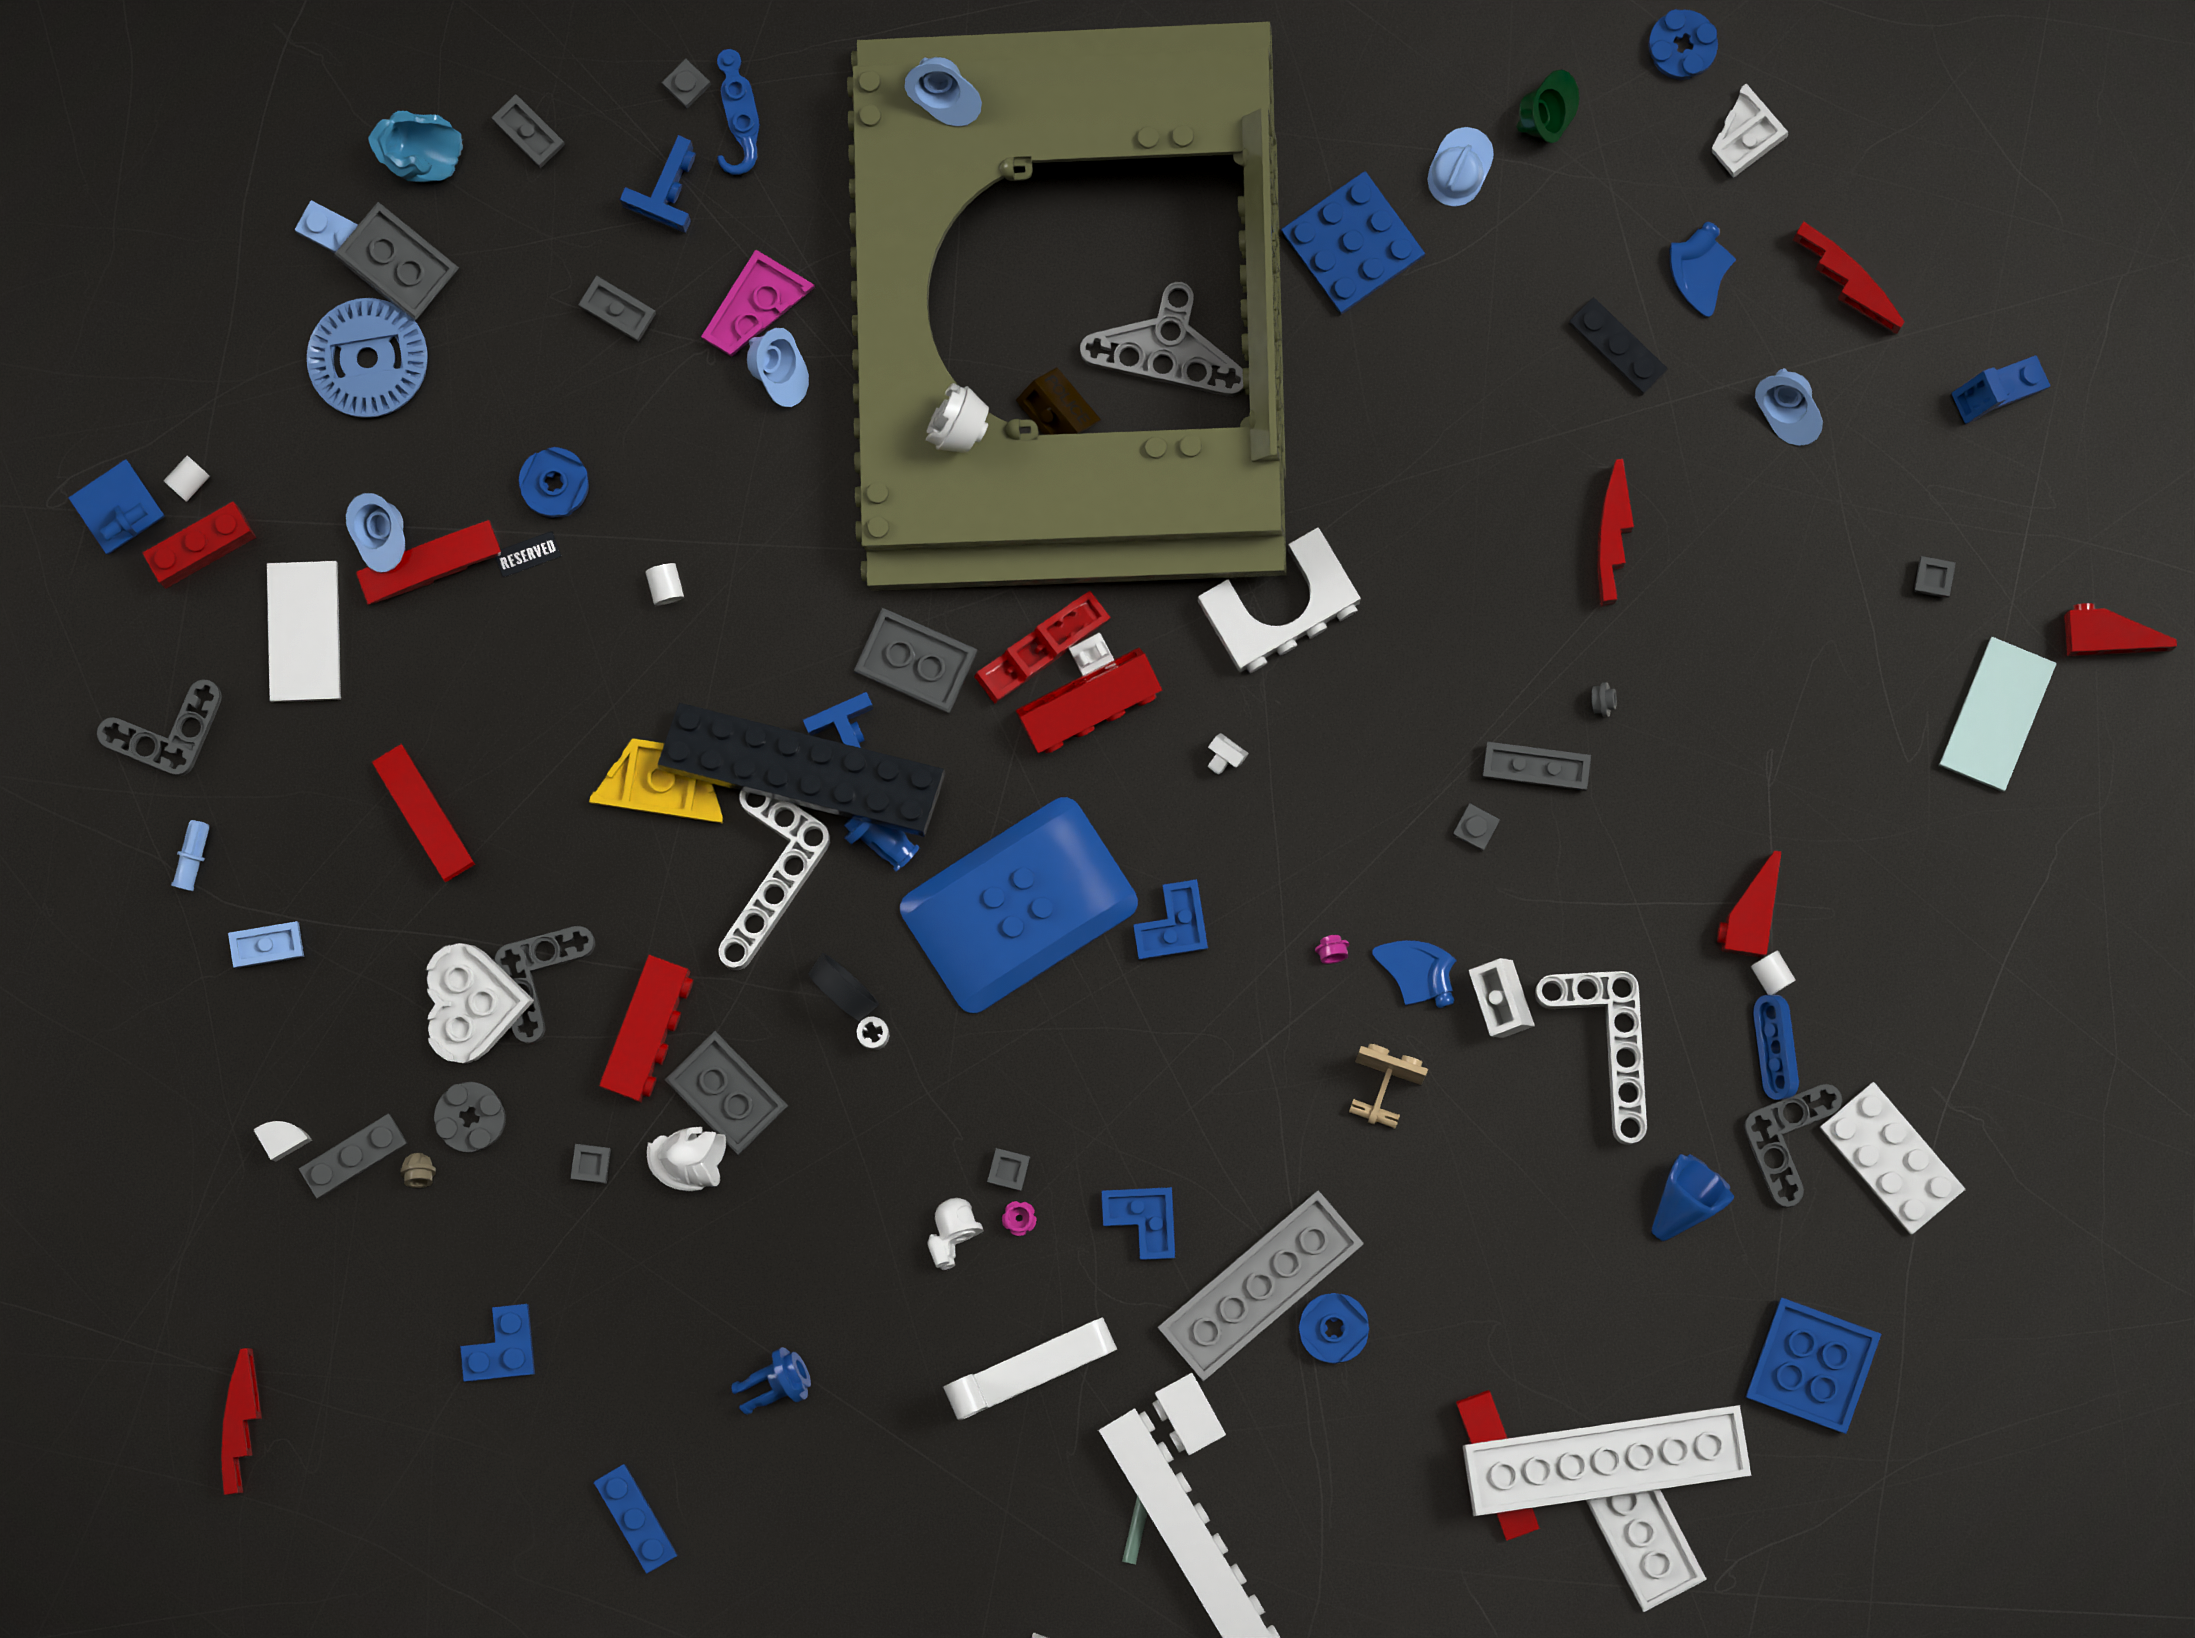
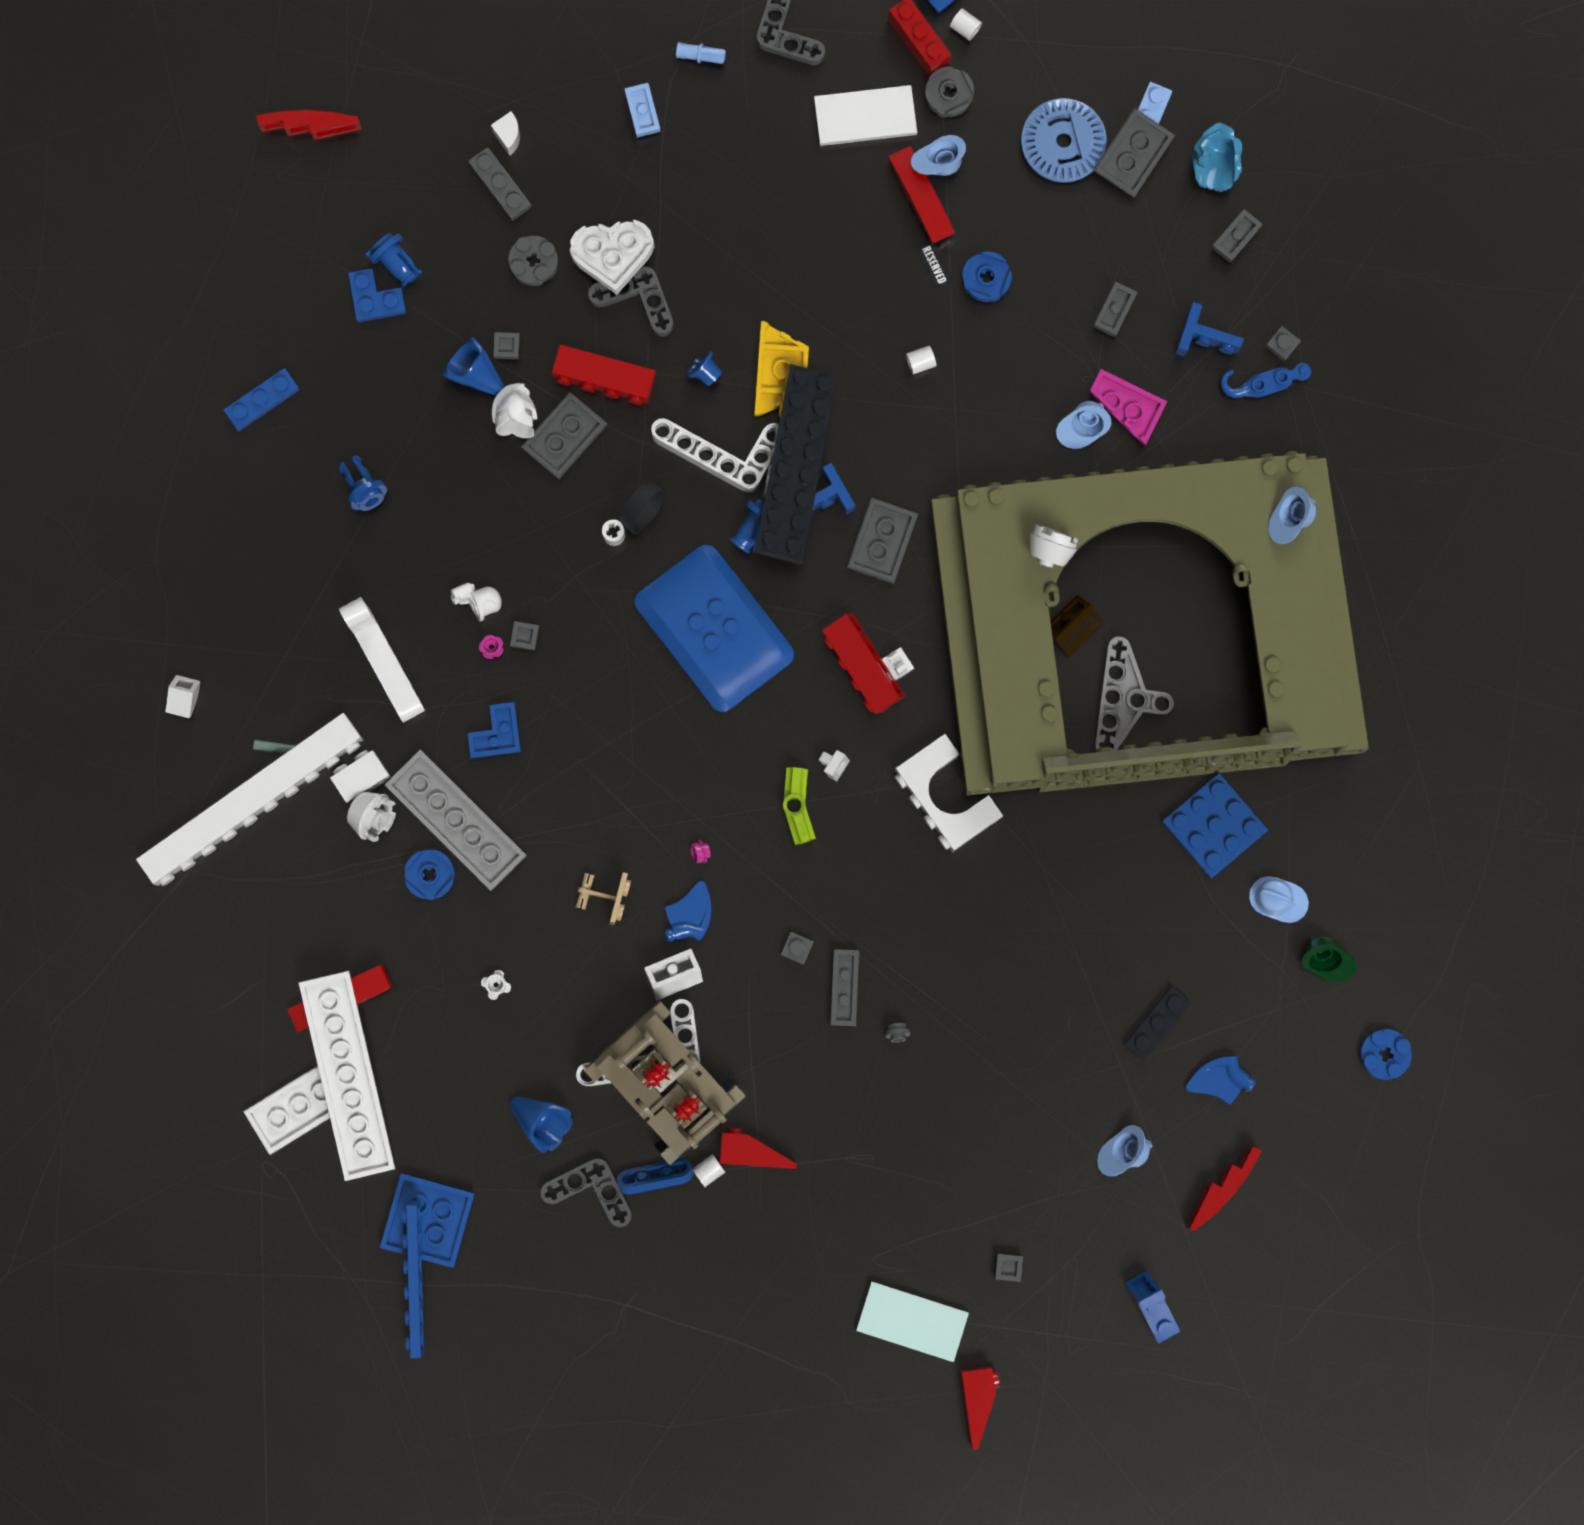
camera: 75 degrees right, 0 degrees up
red slope [372,744,475,883] -> none
dark tan plate [400,1153,436,1188] -> none
red slope [974,591,1111,704] -> none
blue plate [1133,879,1208,960] -> none
red slope [1598,459,1634,606] -> none
white wing [1712,84,1788,178] -> none
white plate [1819,1082,1965,1235] -> none
none -> white cone [347,792,396,842]
none -> blue piece [365,233,422,288]
none -> blue plate [402,1200,424,1358]
none -> blue hat [442,337,504,396]
none -> white plate [481,970,511,1000]
none -> dark tan container [584,1000,746,1165]
none -> blue piece [686,351,722,386]
none -> lime piece [783,767,816,845]
none -> dark grey plate [925,67,974,117]

